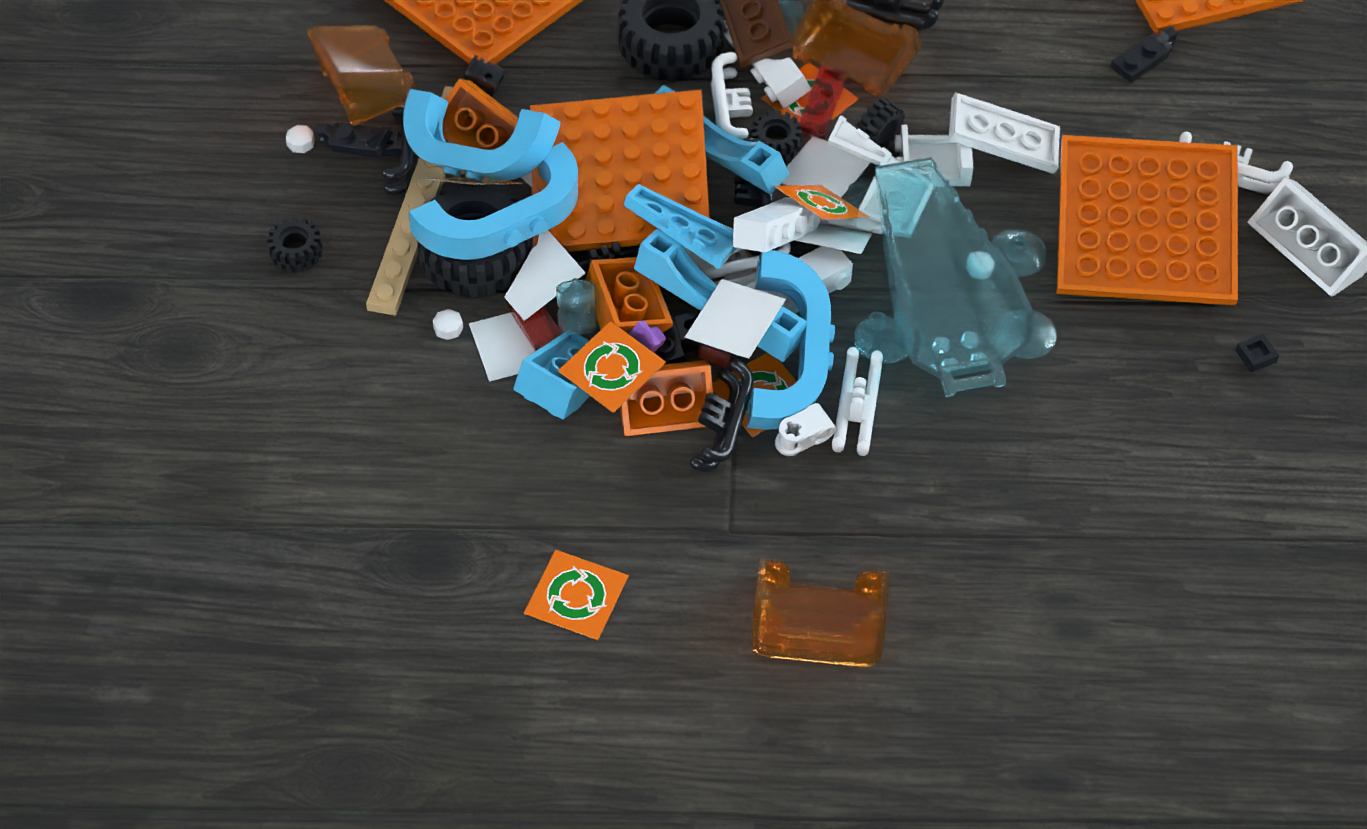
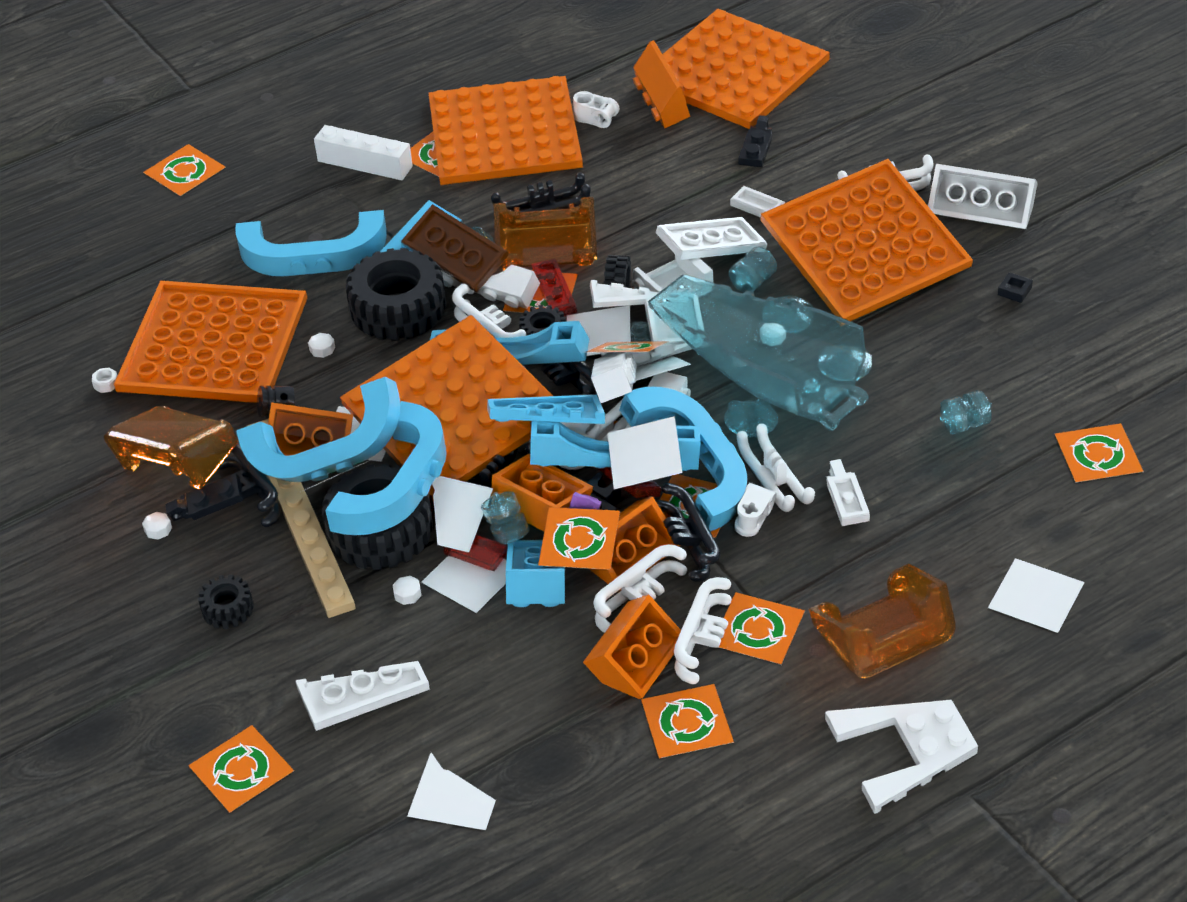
camera: 30 degrees left, 10 degrees down
none -> orange sticker [188,725,294,813]
none -> white wing [295,661,430,731]
none -> white tile [308,333,335,358]
none -> white sticker [407,753,496,830]
none -> orange slope [583,594,681,699]
none -> white piece [593,544,687,633]
none -> white piece [674,577,732,684]
none -> orange sticker [719,592,805,664]
none -> clear light blue wheel [729,247,777,294]
none -> white tile [730,186,785,218]
none -> white wing [825,700,978,814]
none -> white hinge [826,459,870,526]
none -> clear light blue wheel [940,390,992,435]
none -> white sticker [988,558,1084,633]
none -> orange sticker [1055,423,1144,482]

